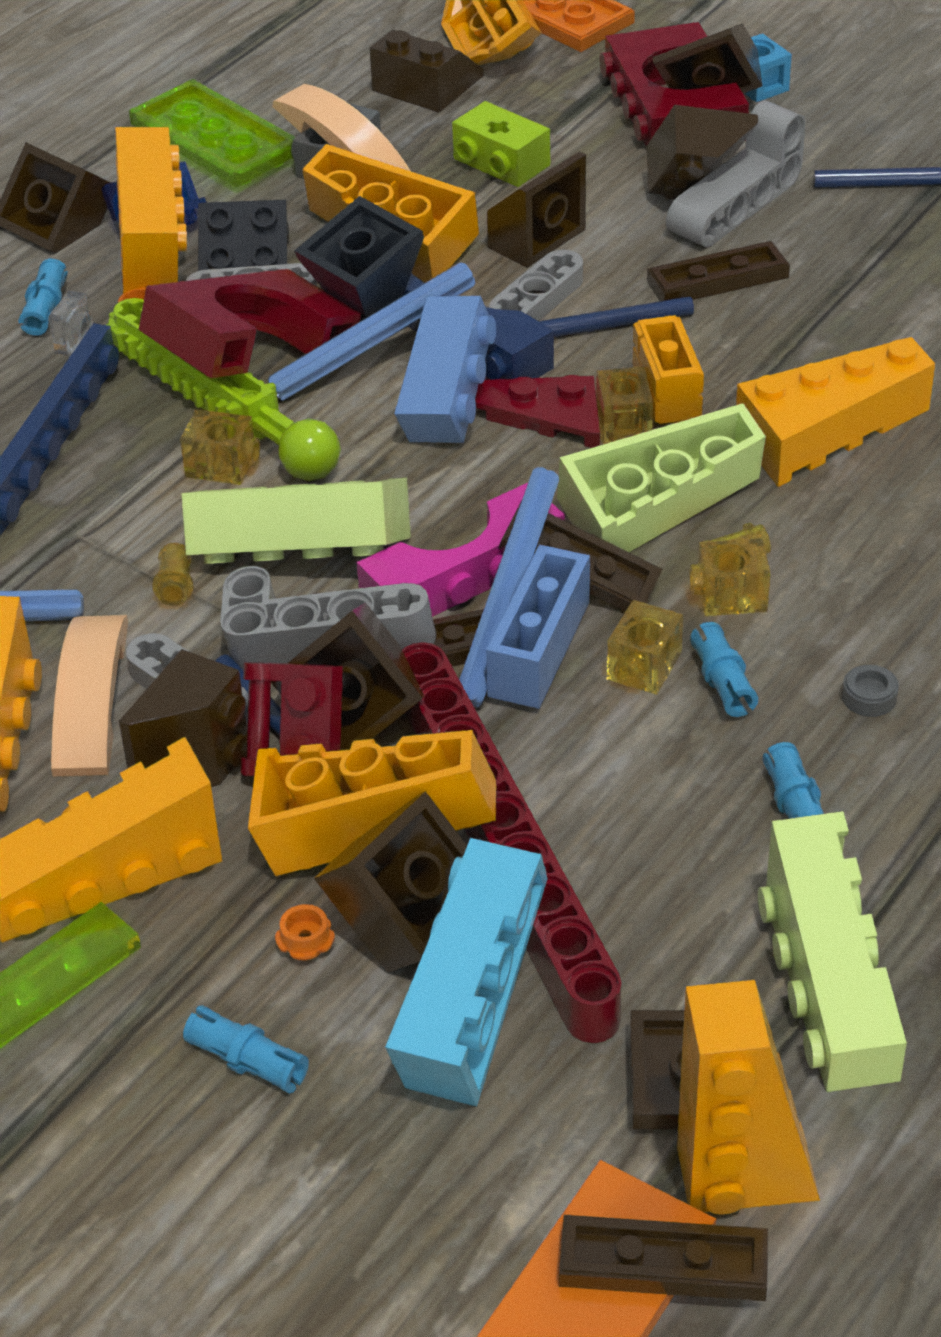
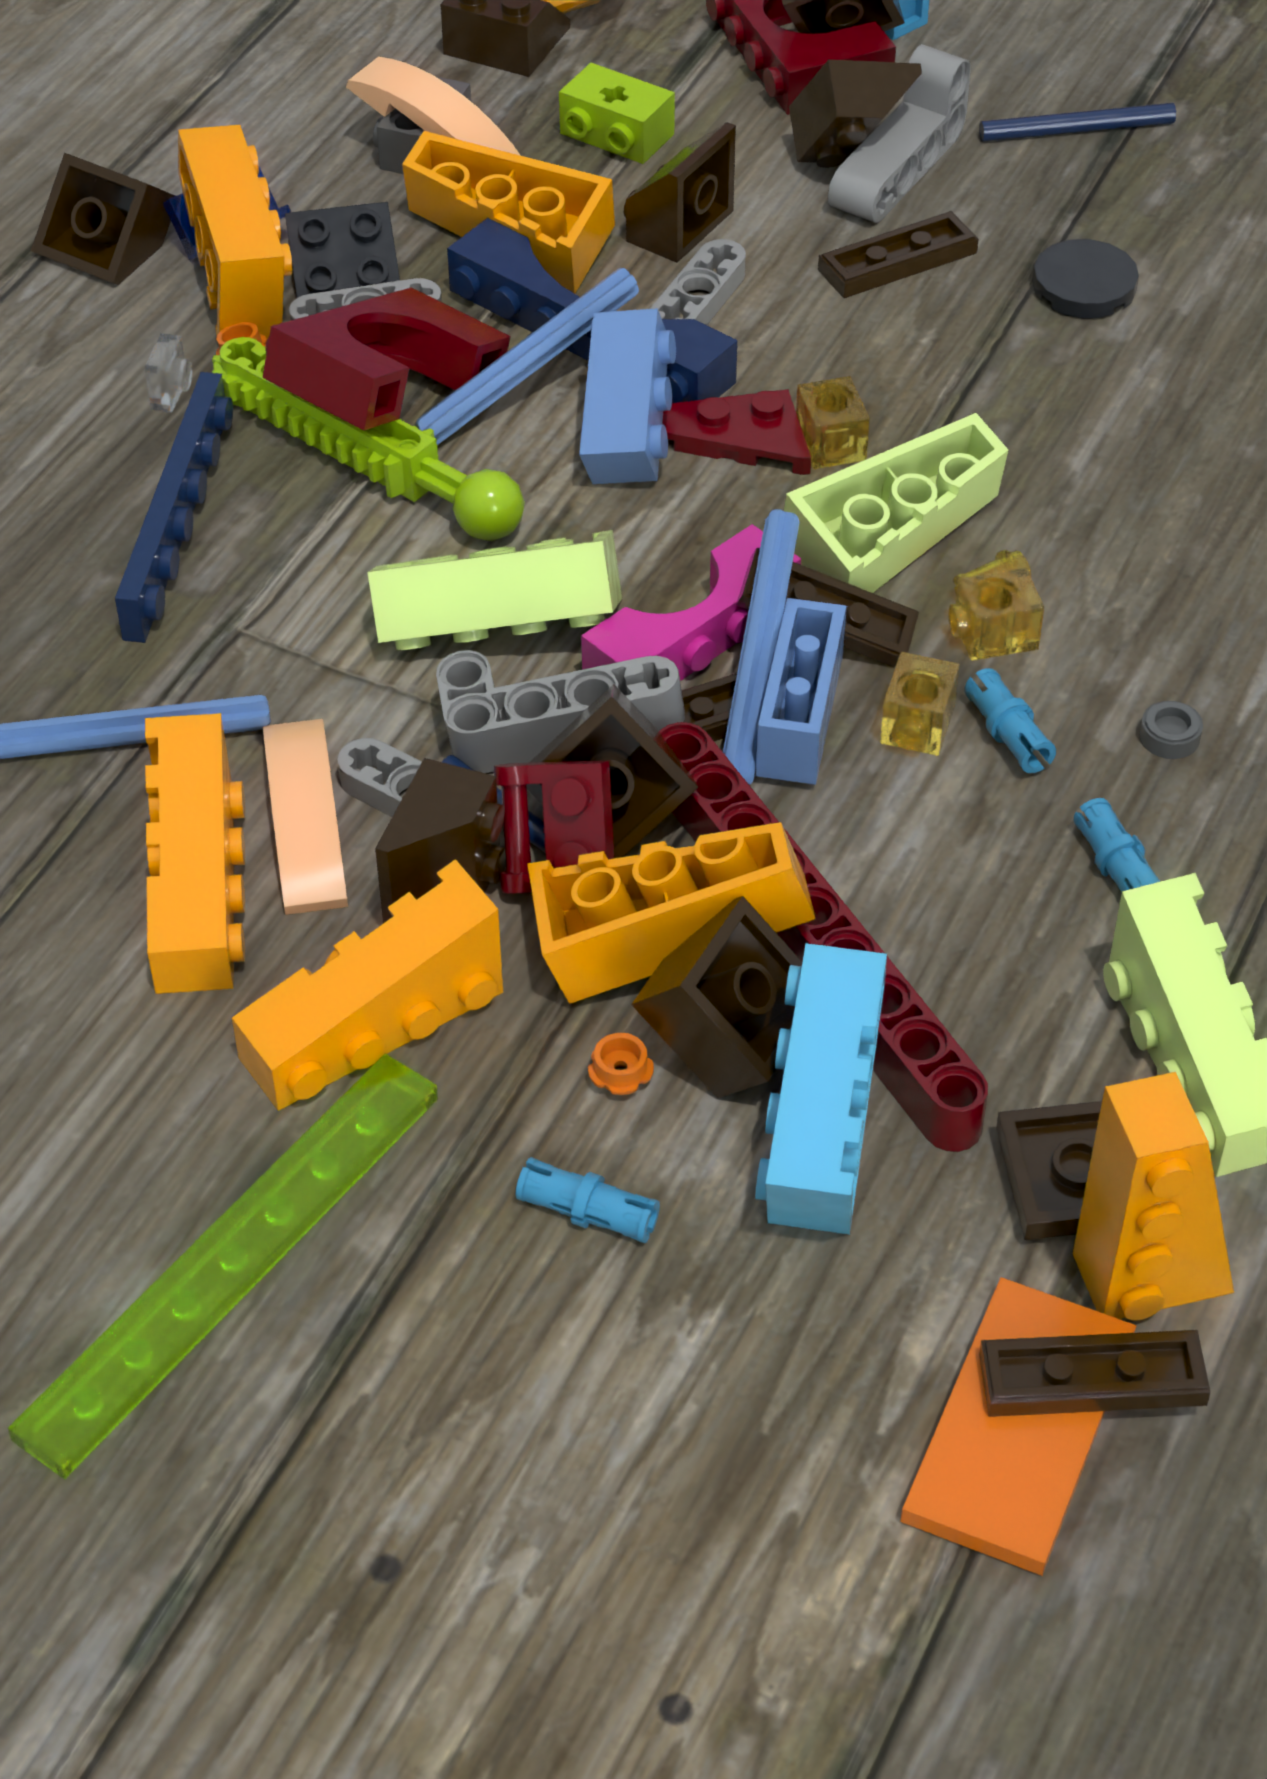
camera: 10 degrees left, 5 degrees up
dark azure pin [18,258,68,336] -> none
clear neon green plate [129,79,295,188] -> none
clear yellow pin [152,543,194,606] -> none
clear yellow brick [180,409,261,485] -> none
black slope [294,196,424,322] -> none
dark blue bar [539,297,694,337] -> none
light orange brick [632,315,704,424] -> none
light orange wedge [736,337,935,487] -> none
none -> black tile [1032,239,1139,319]

